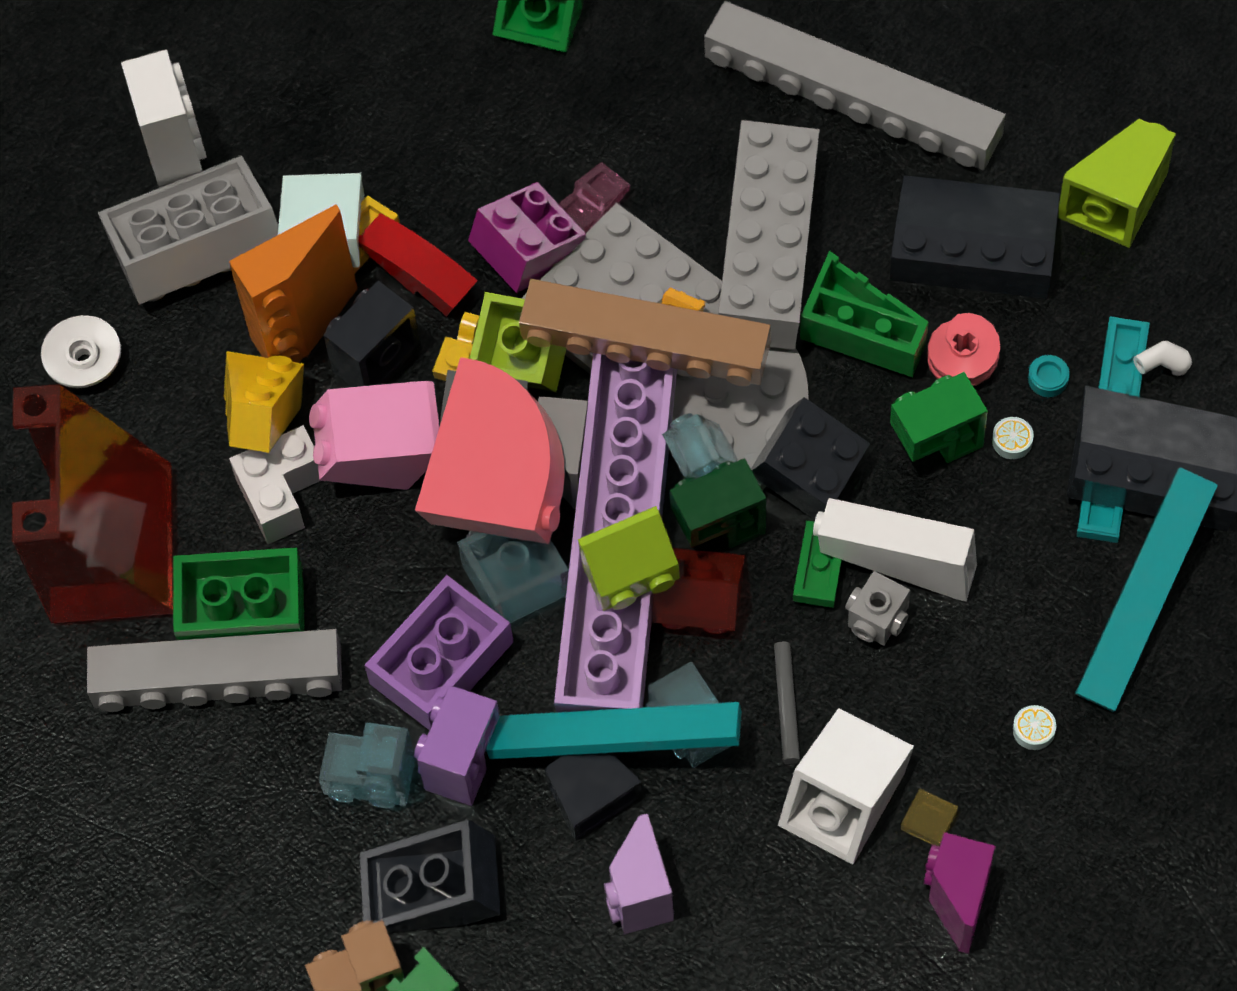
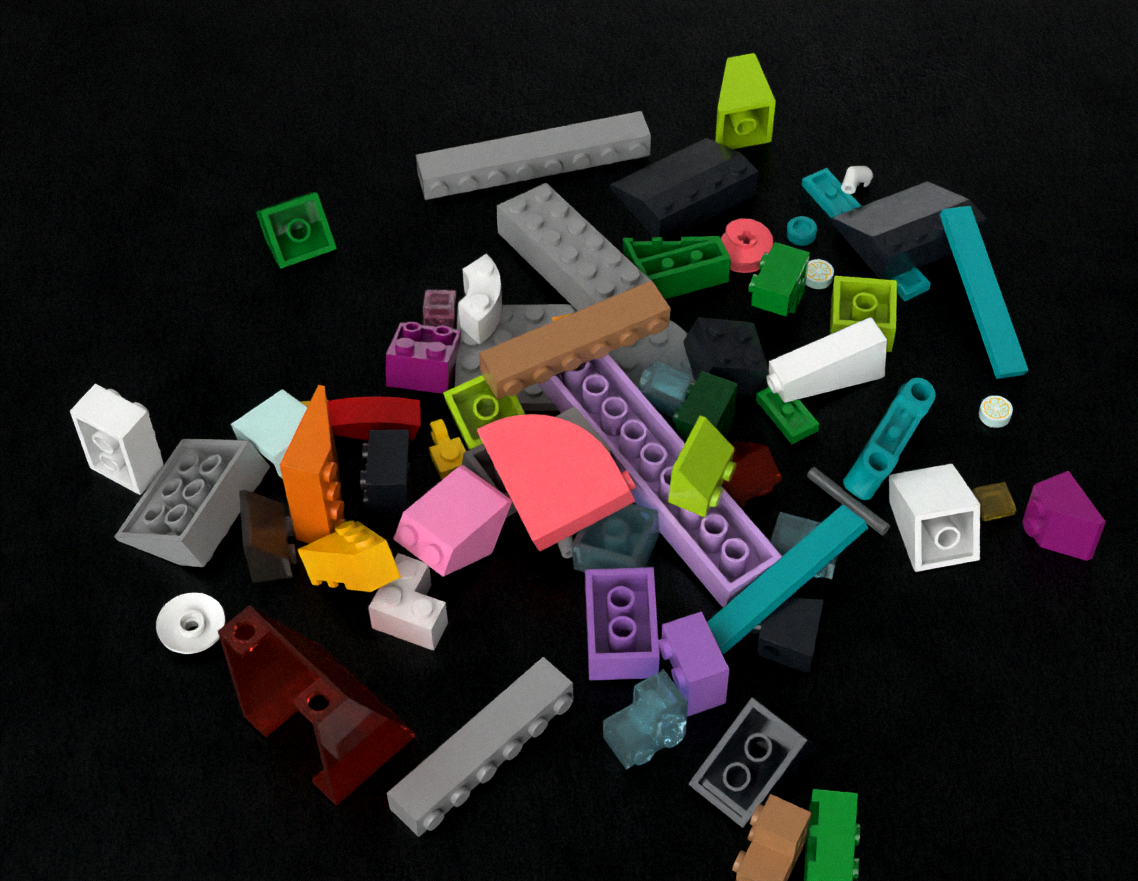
camera: 45 degrees left, 10 degrees down
green brick [173,547,304,640] -> none
lavender slope [604,814,674,935] -> none
light grey brick [845,571,910,646] -> none
none -> clear smoke slope [239,490,298,583]
none -> white brick [458,254,502,345]
none -> lime brick [830,276,897,352]
none -> teal plate [843,378,936,500]

